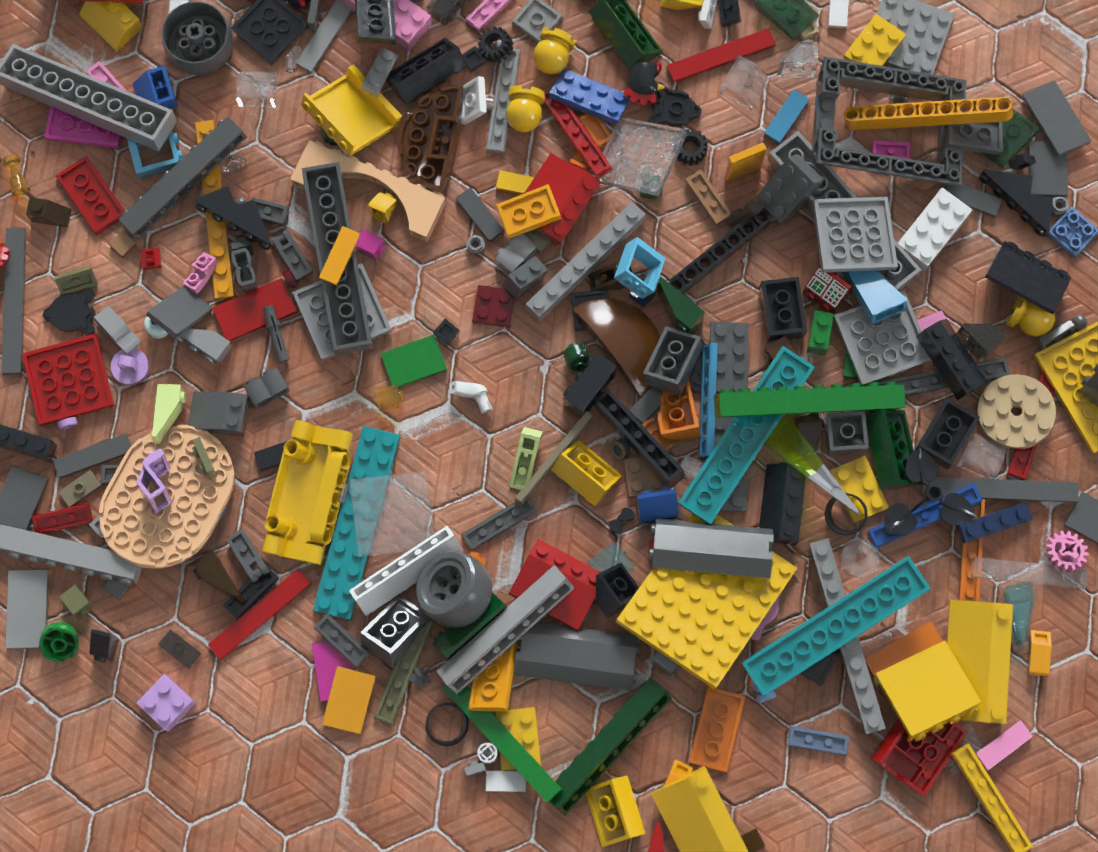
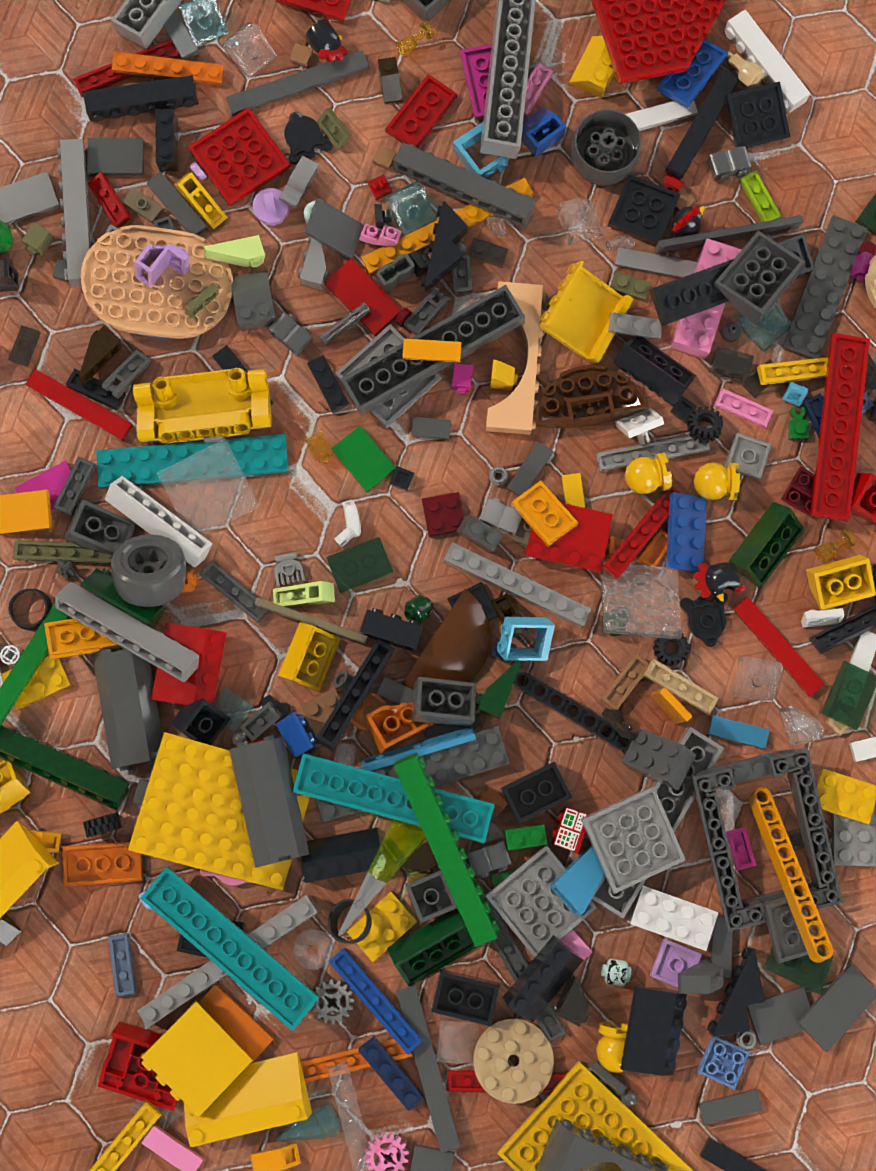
camera: 65 degrees right, 5 degrees up
black plant [885,447,976,535] -> none
black plate [1008,153,1036,170] -> none
none -> black tyre [83,812,122,838]
none -> yellow slope [174,172,228,229]
none -> dark grey plate [232,701,283,747]
none -> light grey piece [274,552,306,587]
none -> black plate [307,355,349,413]
none -> light grey gear [312,978,354,1024]
none -> clear green tile [326,537,393,593]
none -> pearl dark grey tile [374,204,392,229]
none -> clear light blue slope [384,181,436,236]
none -> dark grey tile [412,416,451,440]
none -> dark grey brick [466,841,511,879]
none -> clear smoke plate [468,237,509,268]
none -> light aqua head [601,958,631,987]
none -> olive plate [611,271,651,302]
none -> tan tile [643,659,719,715]
none -> lavender plate [649,938,702,988]
none -> dark grey slope [678,960,724,994]

